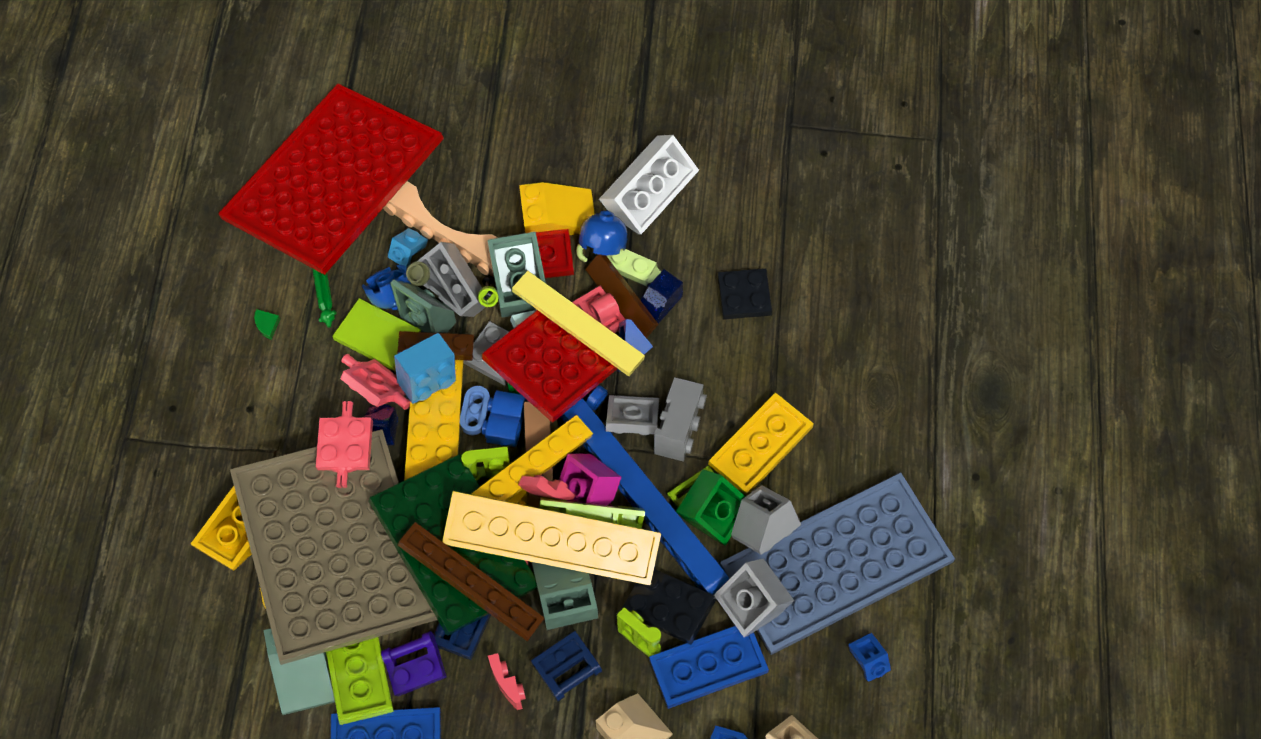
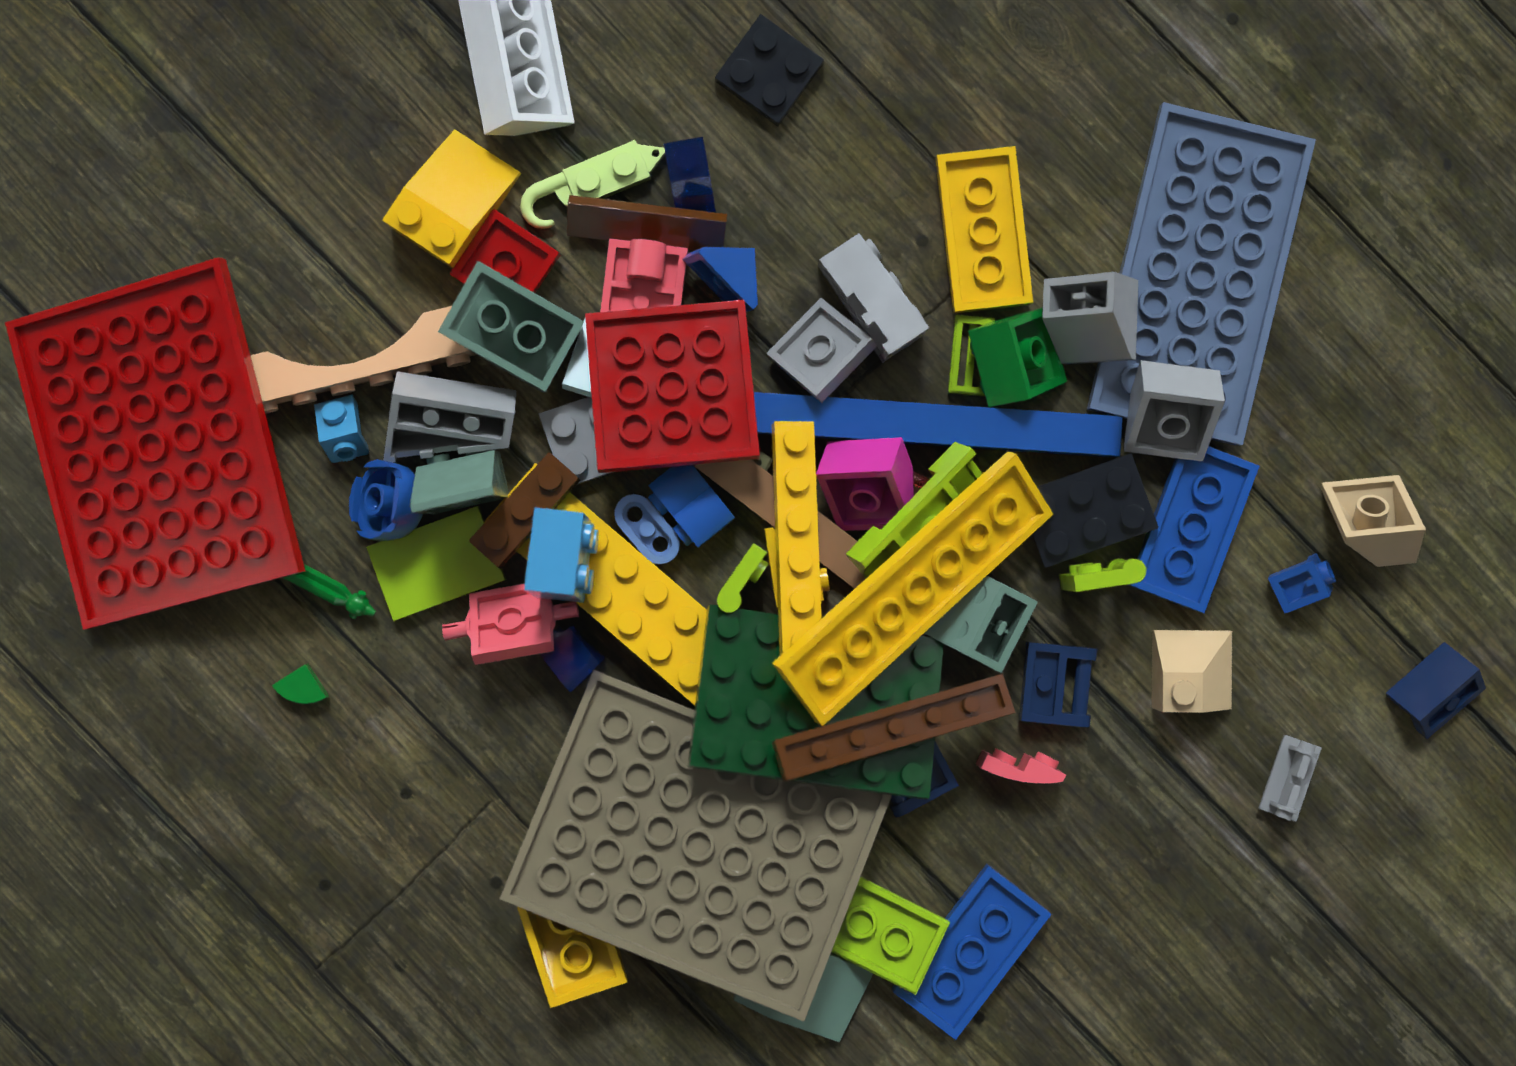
camera: 50 degrees left, 25 degrees up
coral plate [316,401,373,488] -> none
dark purple plate [381,631,447,696] -> none
olive plate [406,261,430,286] -> none
lime hinge [478,276,498,307] -> none
light yellow tile [512,271,645,376] -> none
coral slope [518,475,575,500] -> none
blue cylinder [579,211,627,256] -> none
blue tile [586,385,608,410] -> none
blue bracket [848,633,891,682] -> none

